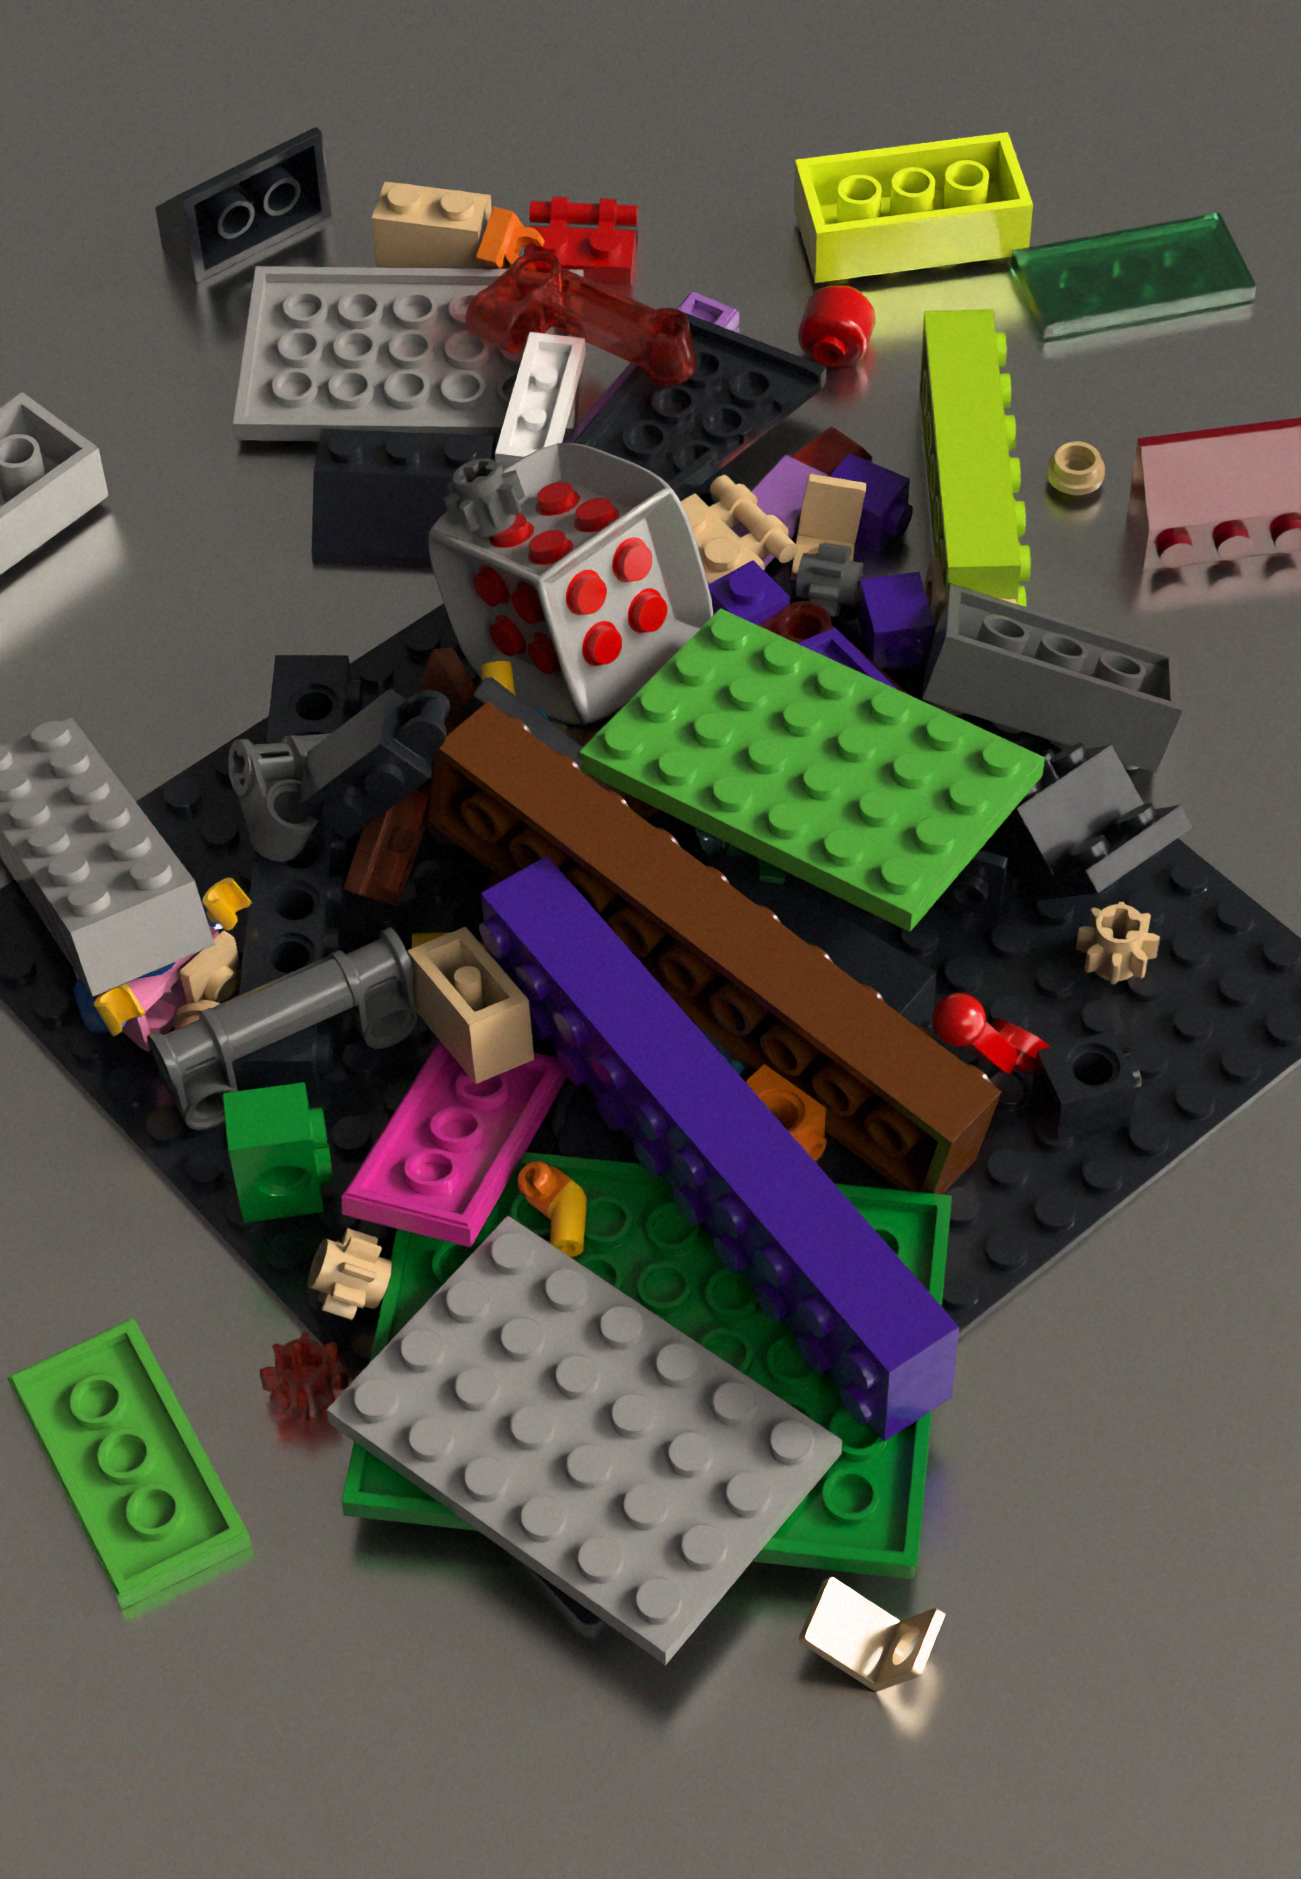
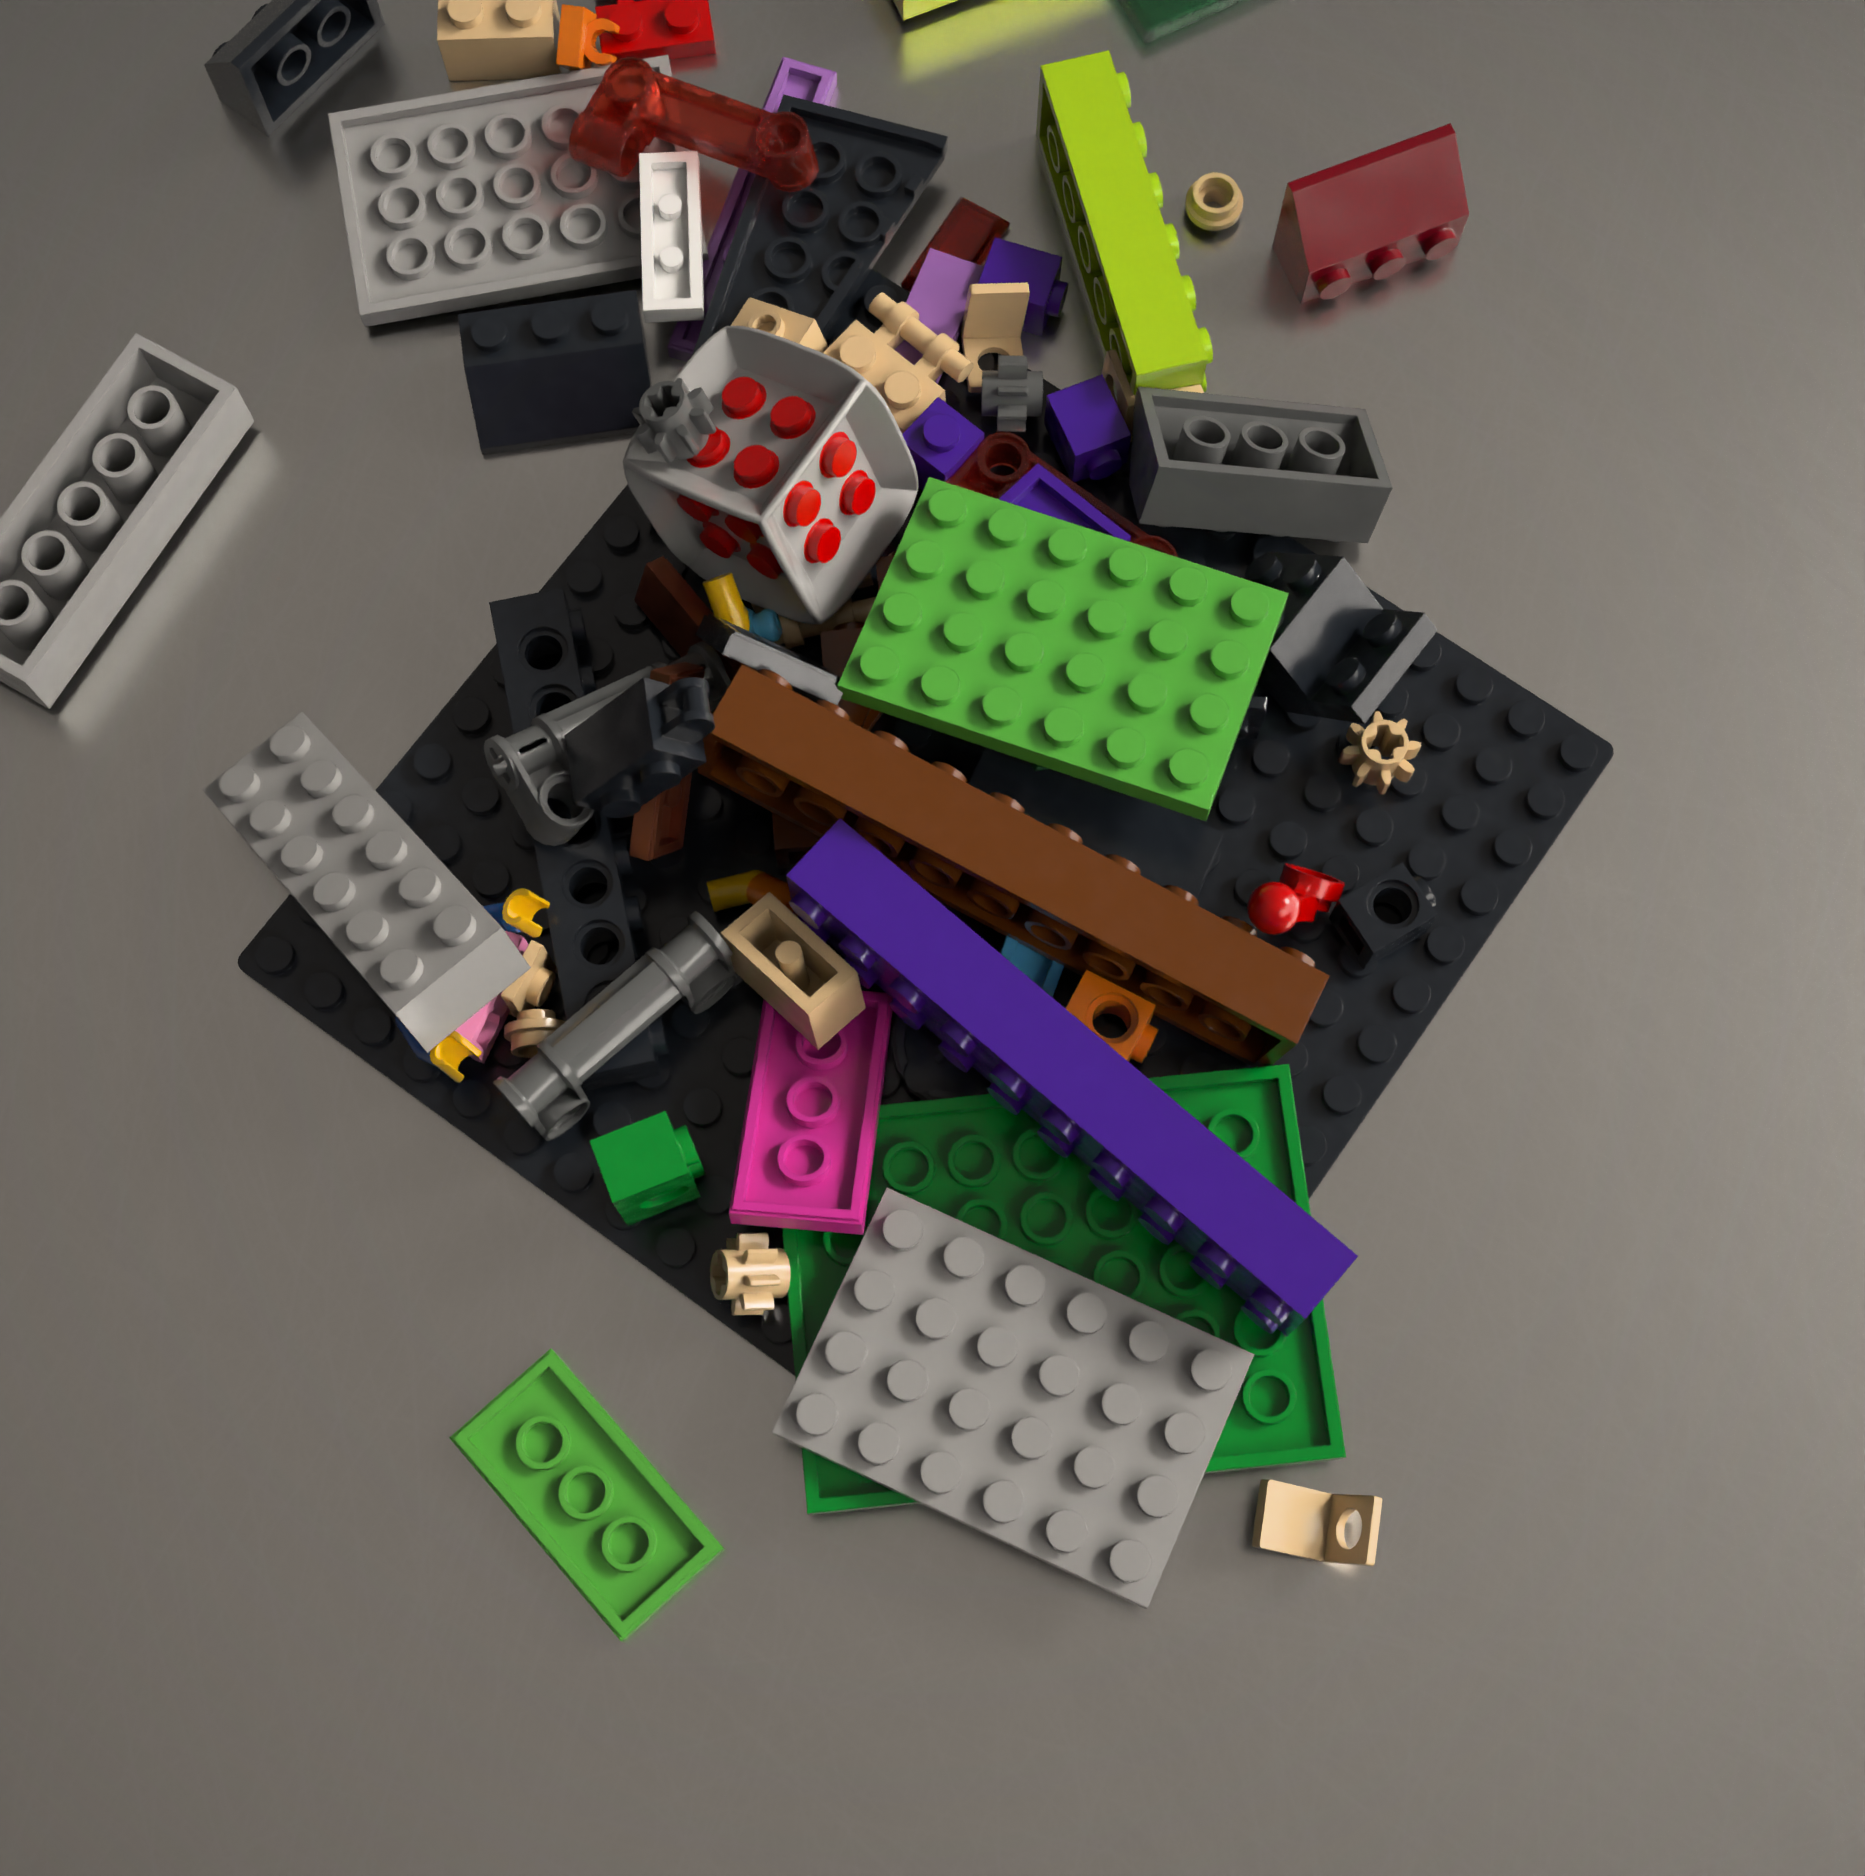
camera: 15 degrees left, 20 degrees up
clear red gear [259,1332,349,1425] -> none
arm [517,1161,587,1257] -> none
red head [797,285,876,367] -> none

